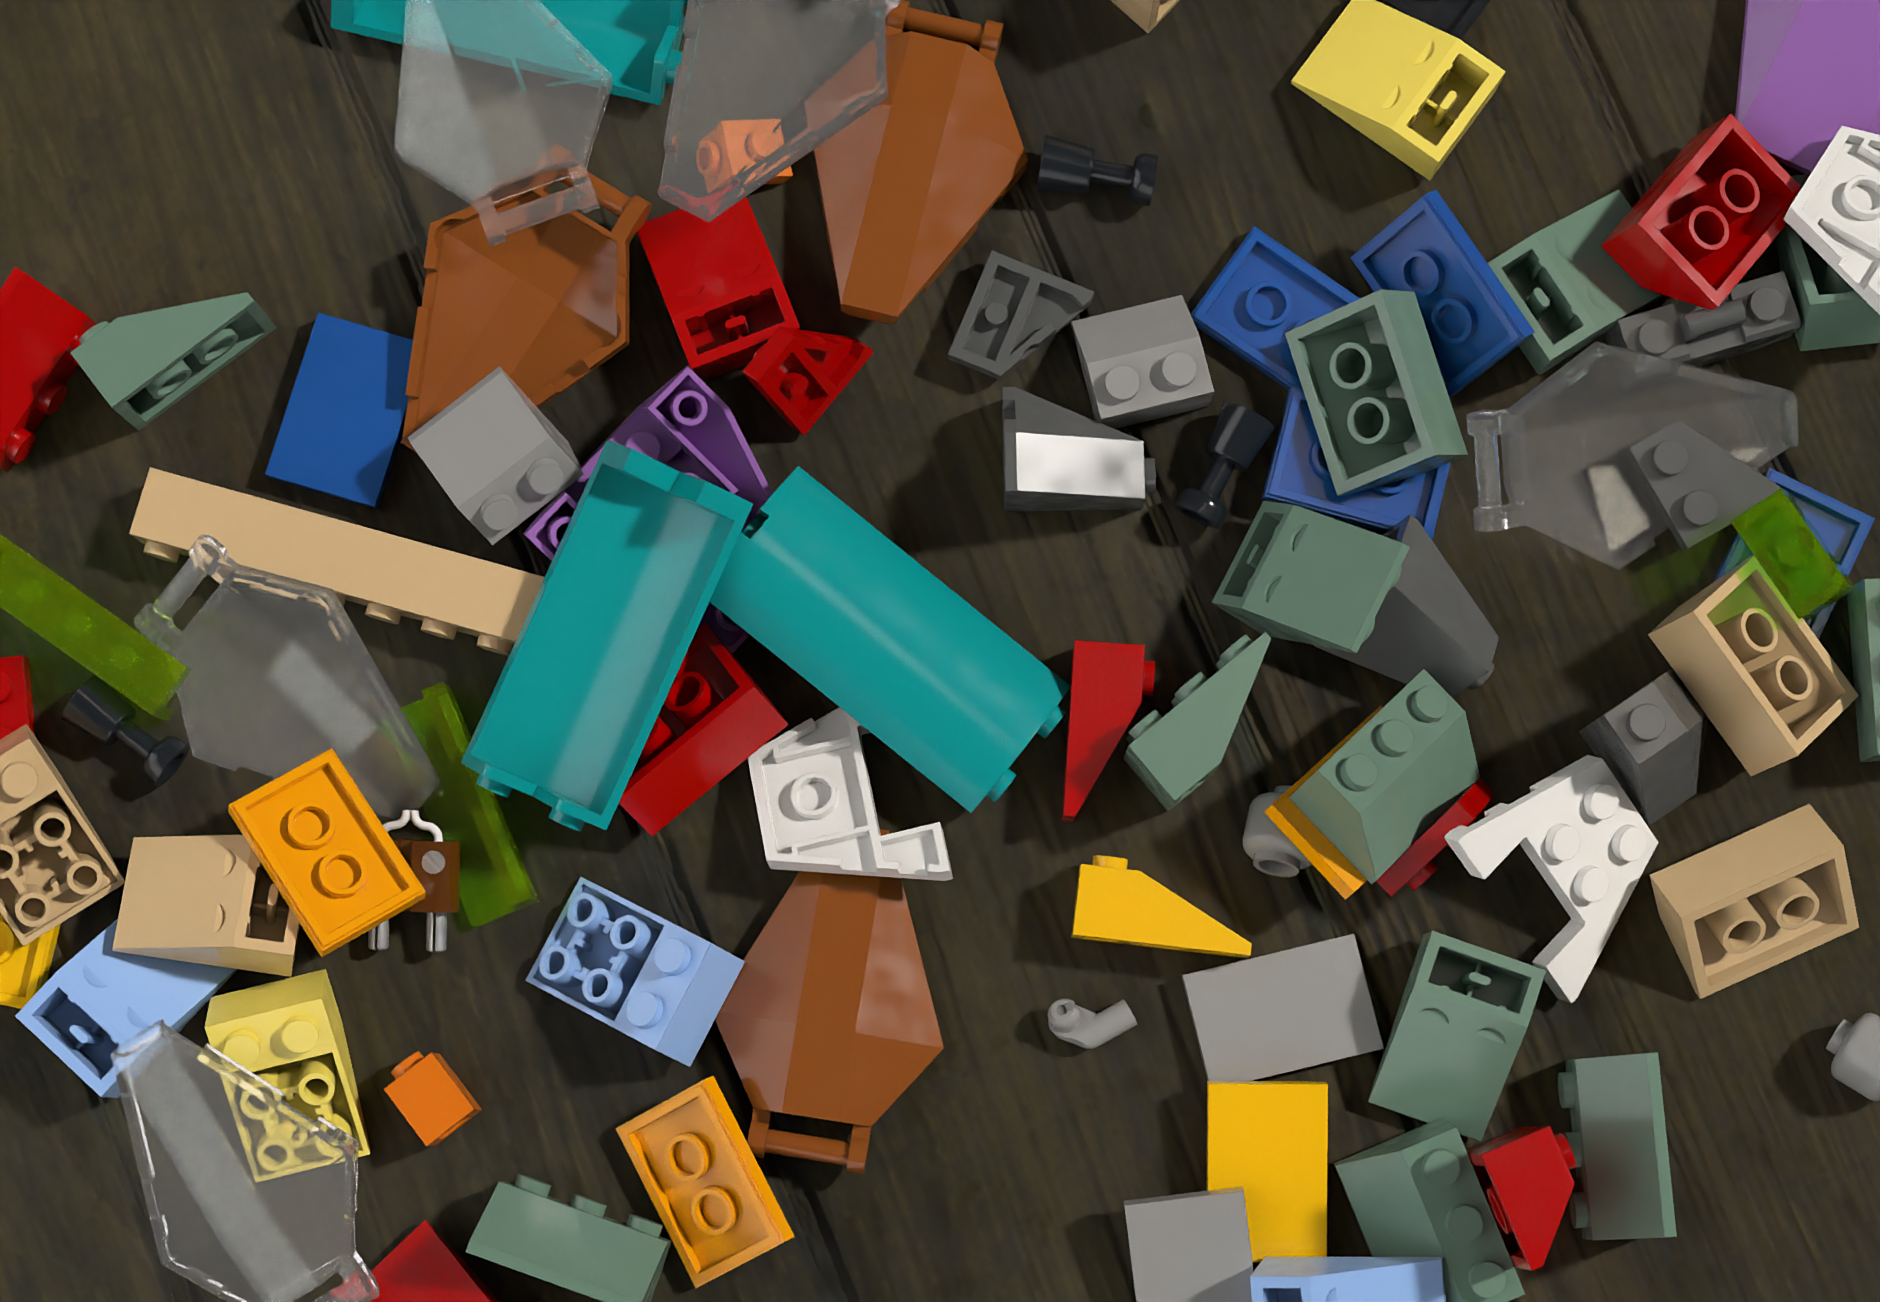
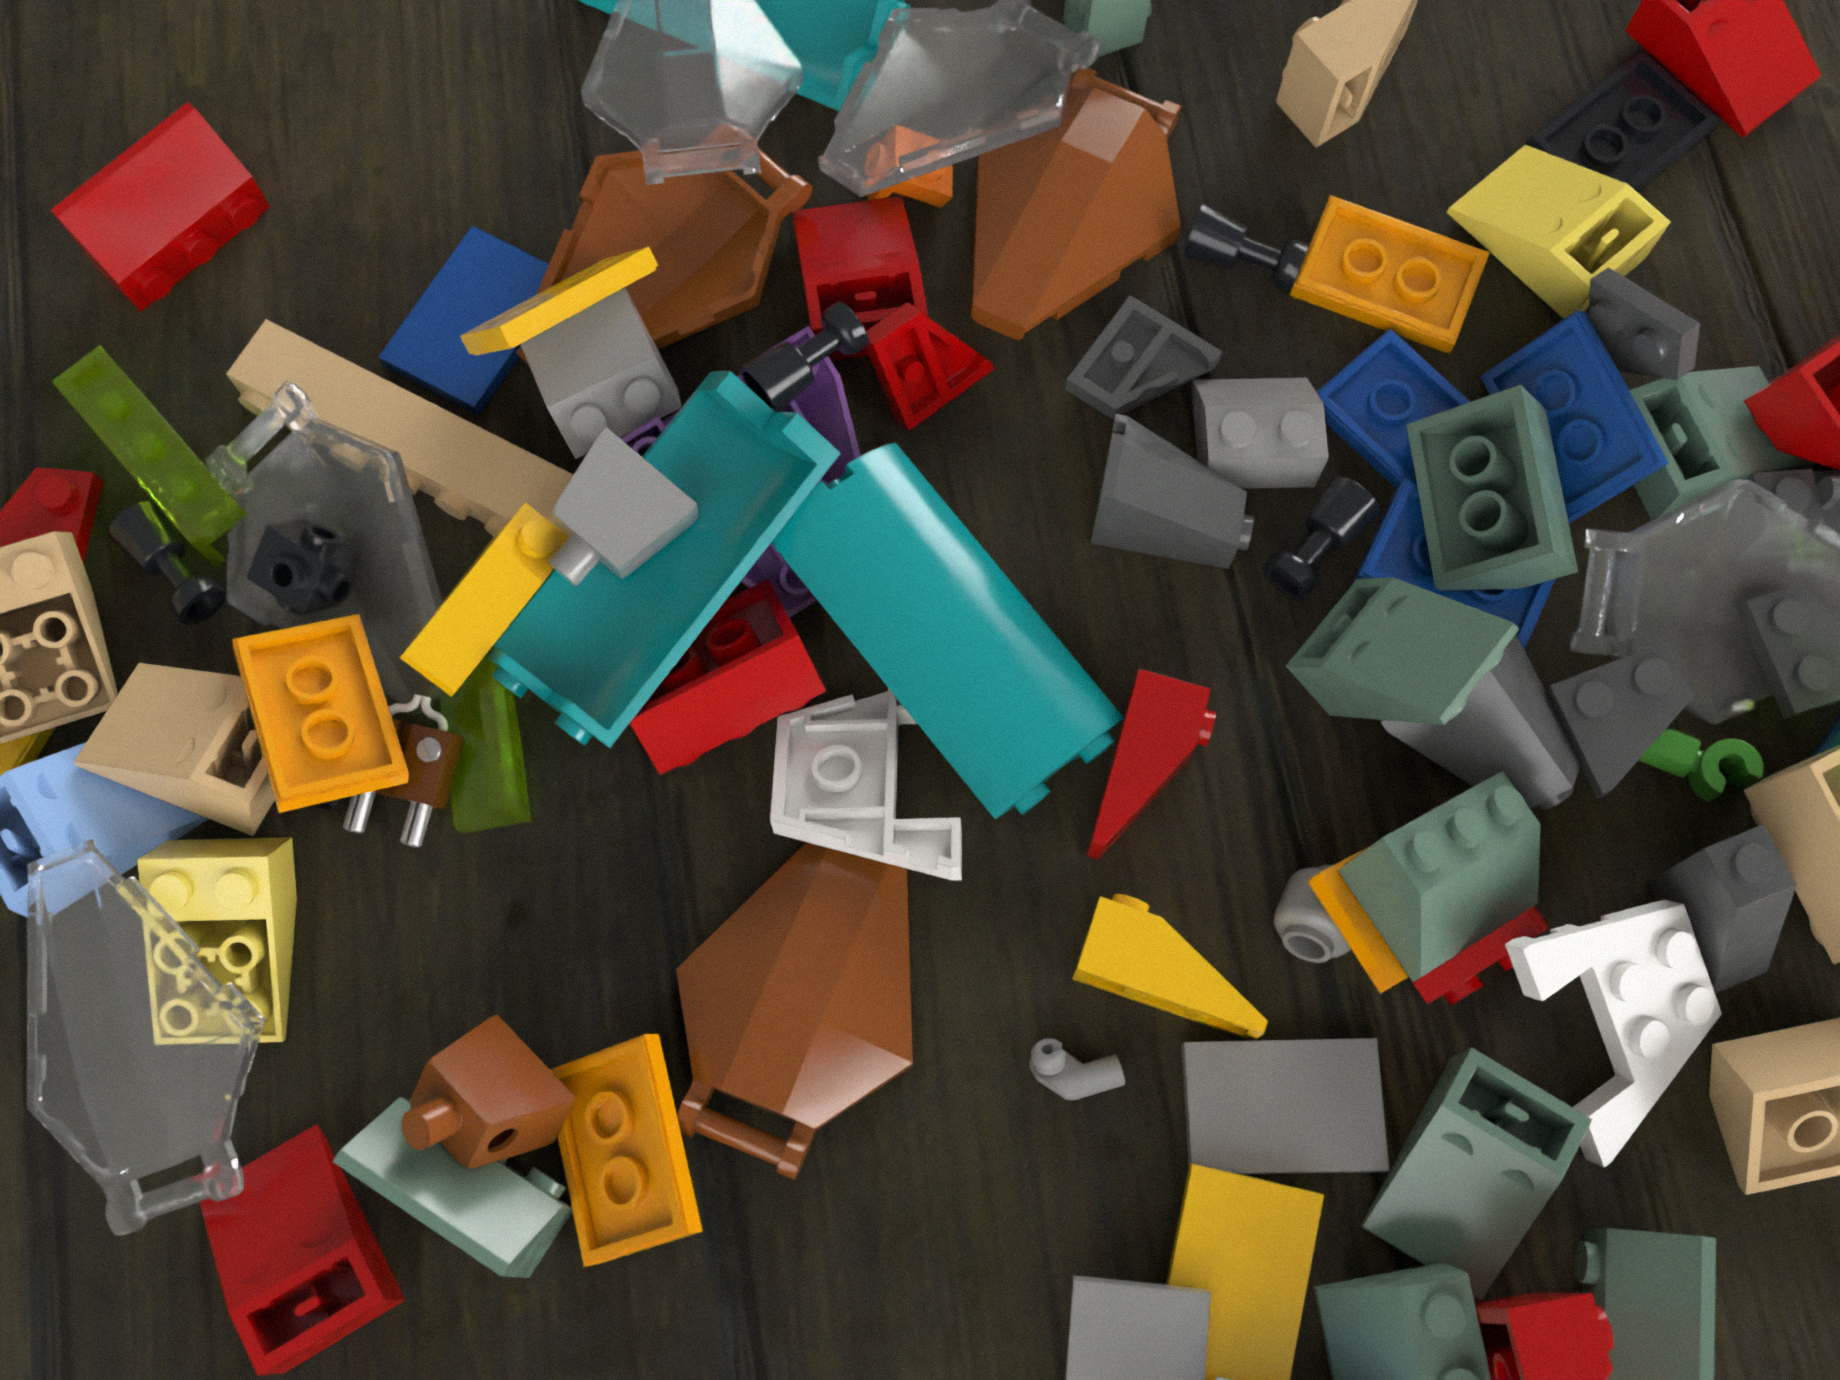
camera: 10 degrees right, 10 degrees down
sand green slope [70,292,277,431] -> none
orange brick [384,1051,482,1146] -> none
light blue slope [525,876,745,1067] -> none
sand green slope [1123,632,1271,812] -> none
none -> black brick [246,519,361,615]
none -> yellow slope [400,502,569,696]
none -> dark orange torso [401,1015,577,1169]
none -> yellow tile [460,246,658,356]
none -> light grey torso [548,427,699,587]
none -> black piece [739,301,869,412]
none -> light orange tile [1290,195,1490,354]
none -> dark grey wing [1546,641,1694,799]
none -> dark grey wing [1588,267,1700,380]
none -> bright green piece [1638,727,1764,803]

